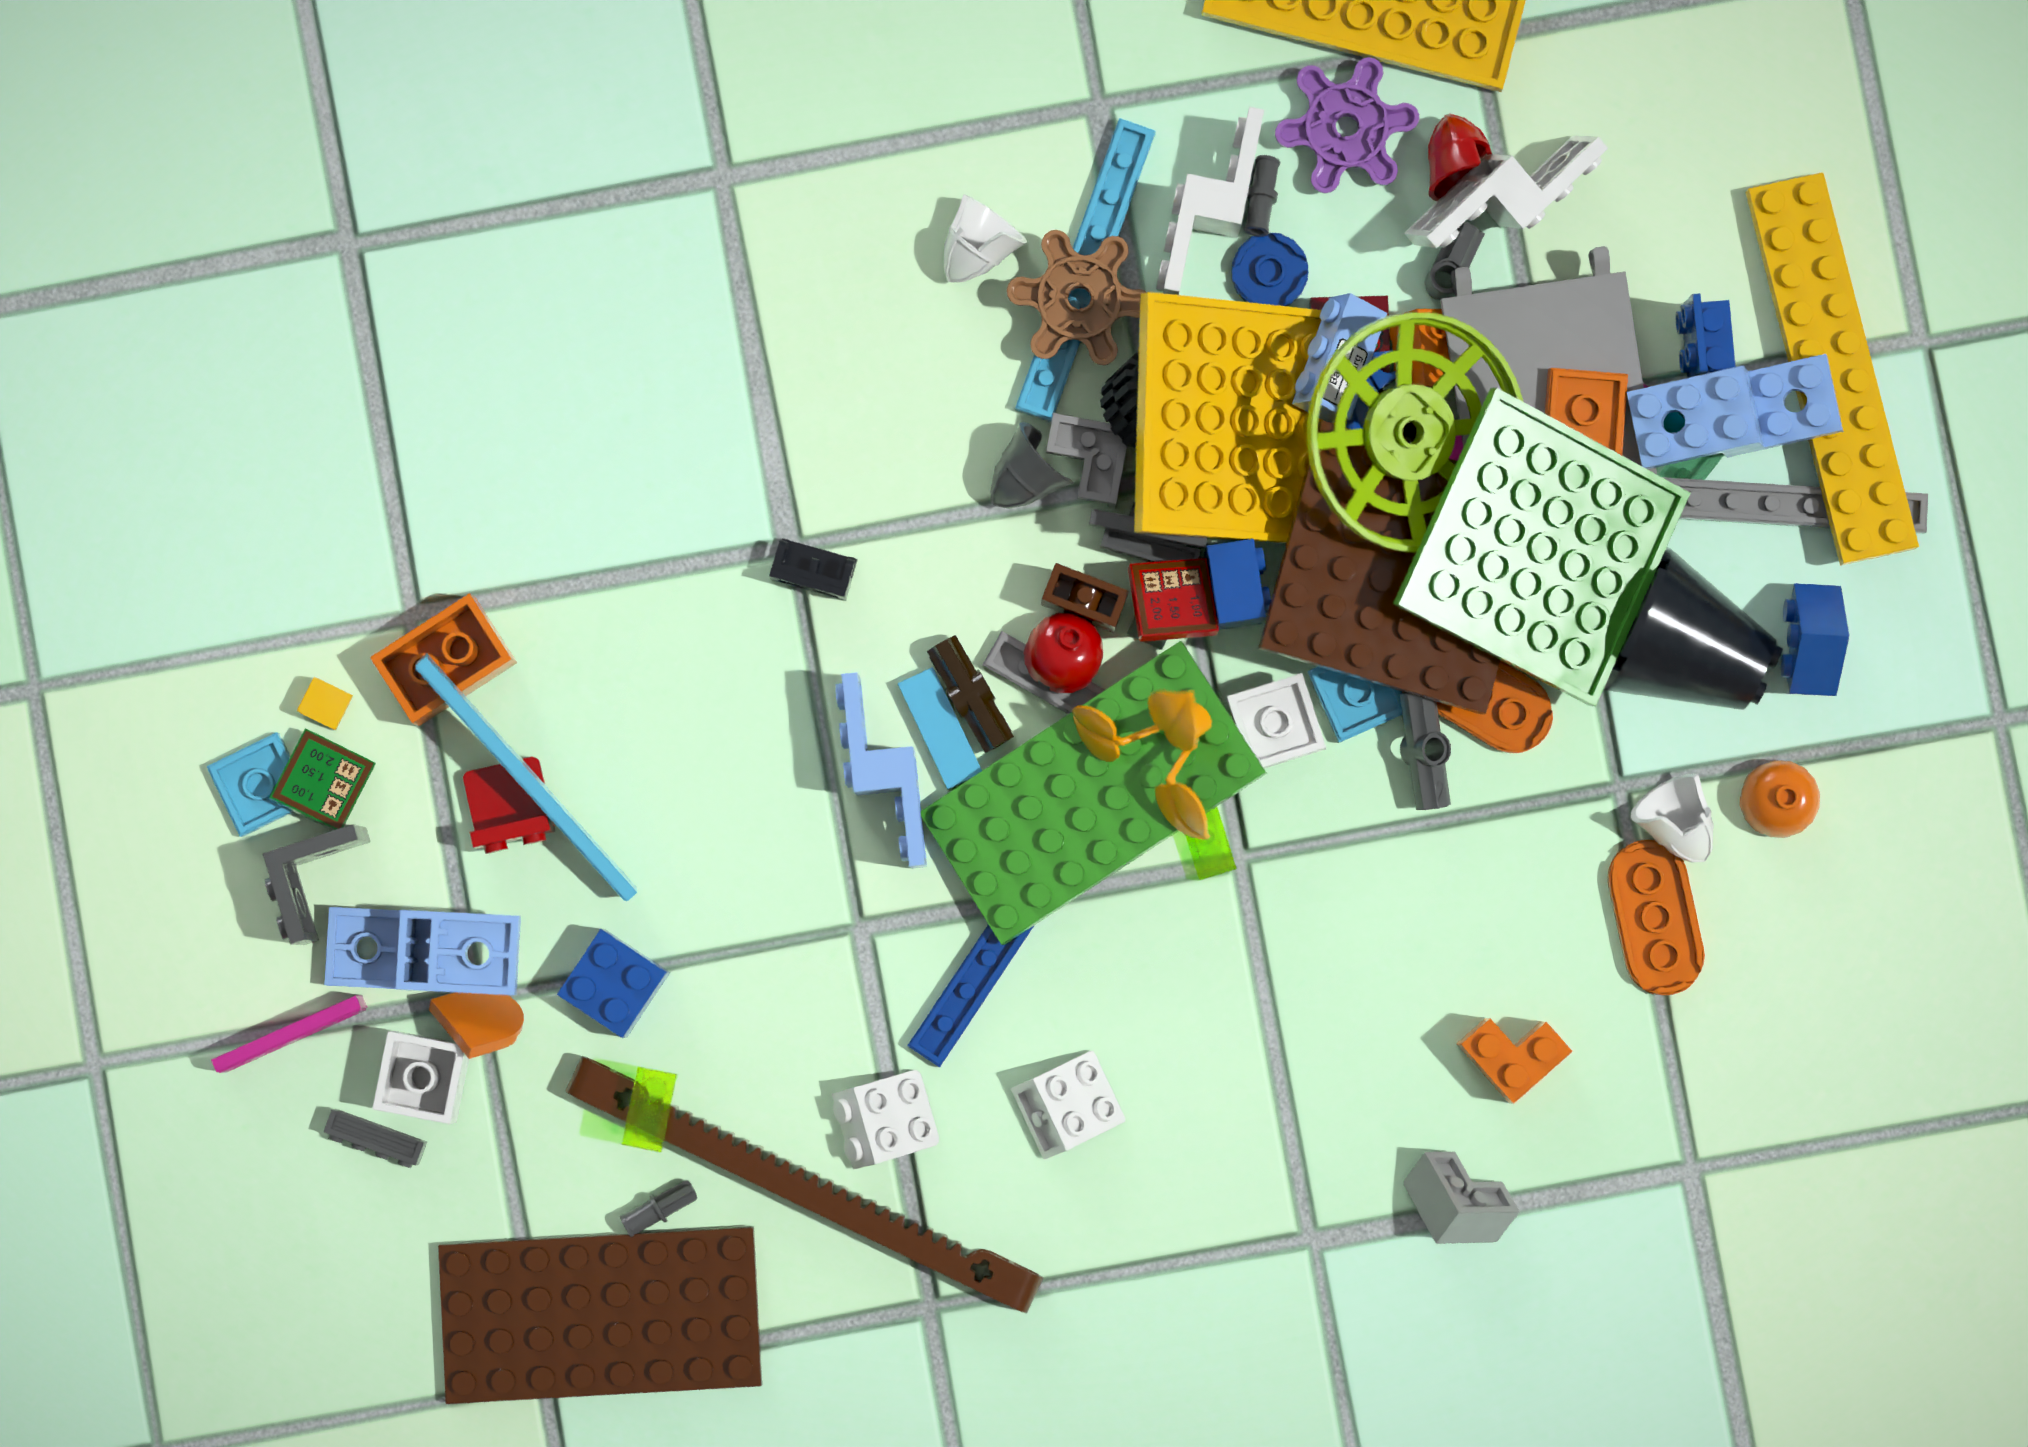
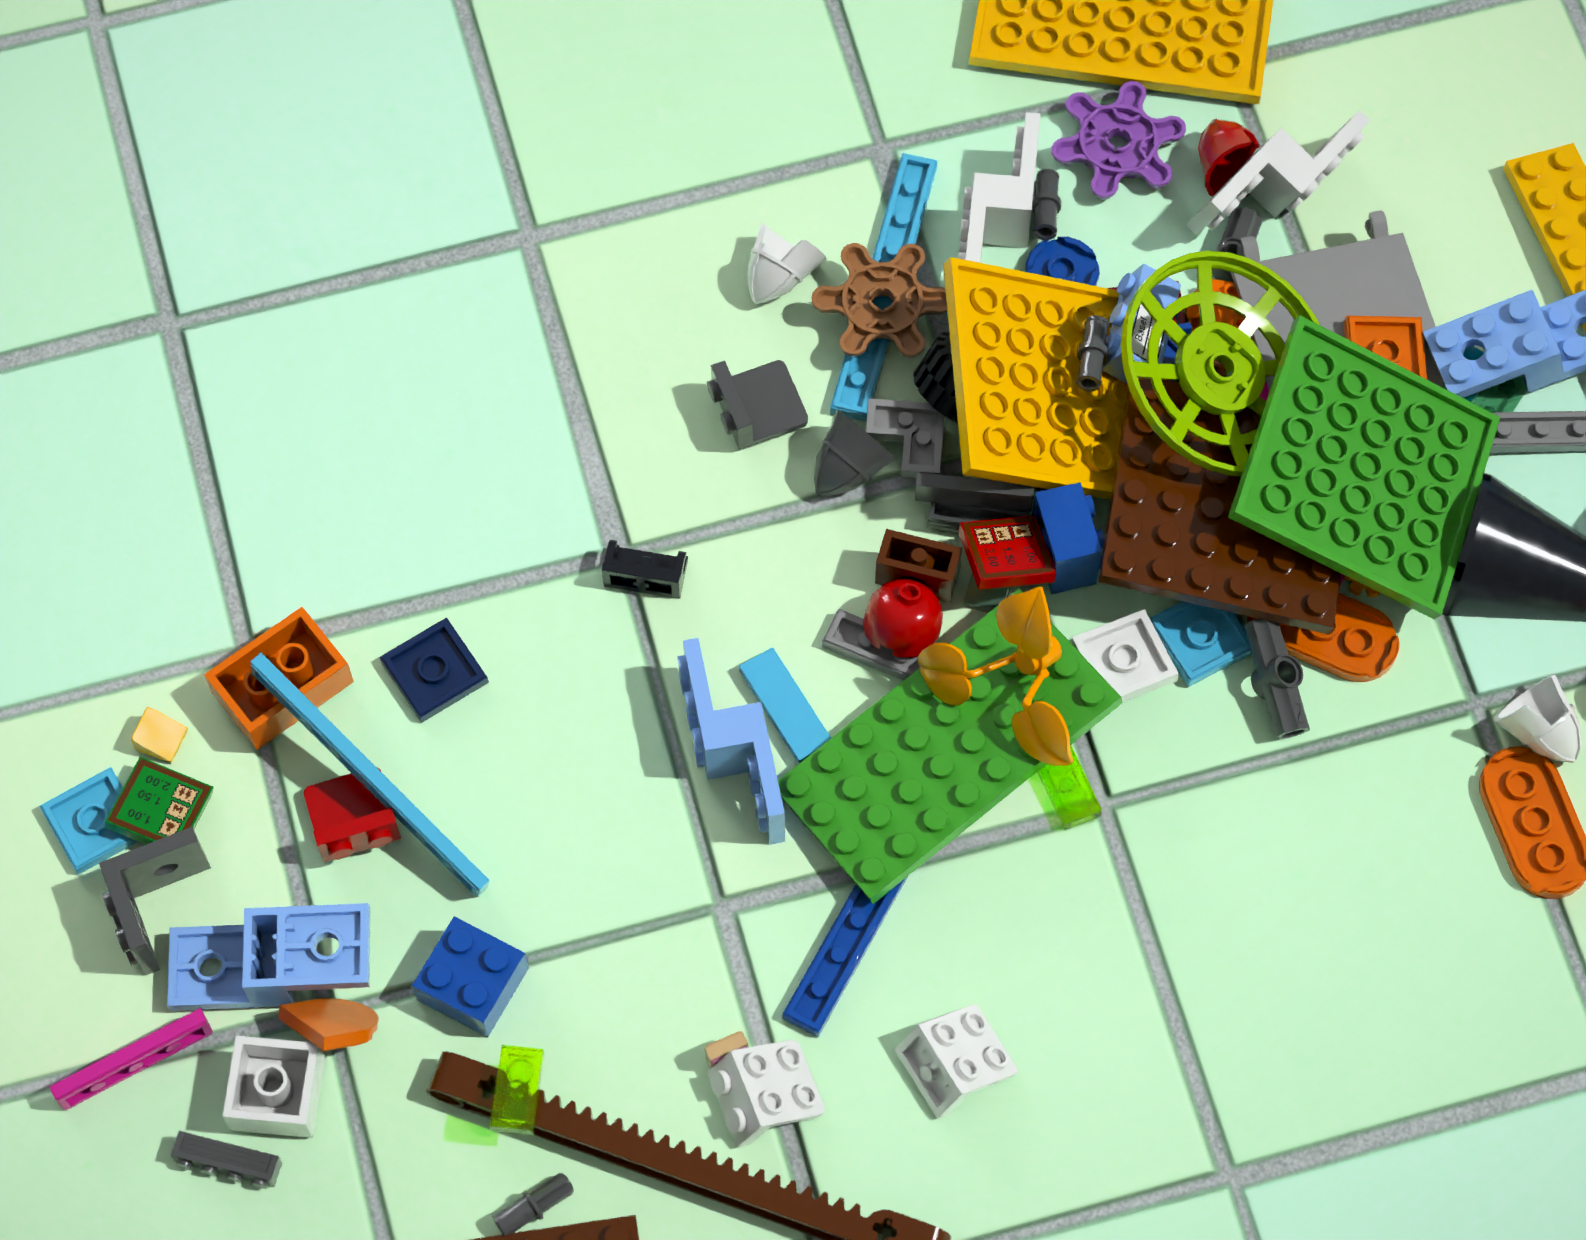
camera: 10 degrees left, 20 degrees down
dark brown piece [927,635,1014,754] -> none
light grey panel [1403,1152,1520,1244] -> none
orange brick [1456,1018,1573,1104] -> none
blue bracket [1675,293,1736,378] -> none
none -> dark blue tile [379,617,489,723]
none -> tan tile [704,1031,749,1069]
none -> dark grey bracket [707,360,808,450]
none -> dark grey pin [1076,315,1109,391]

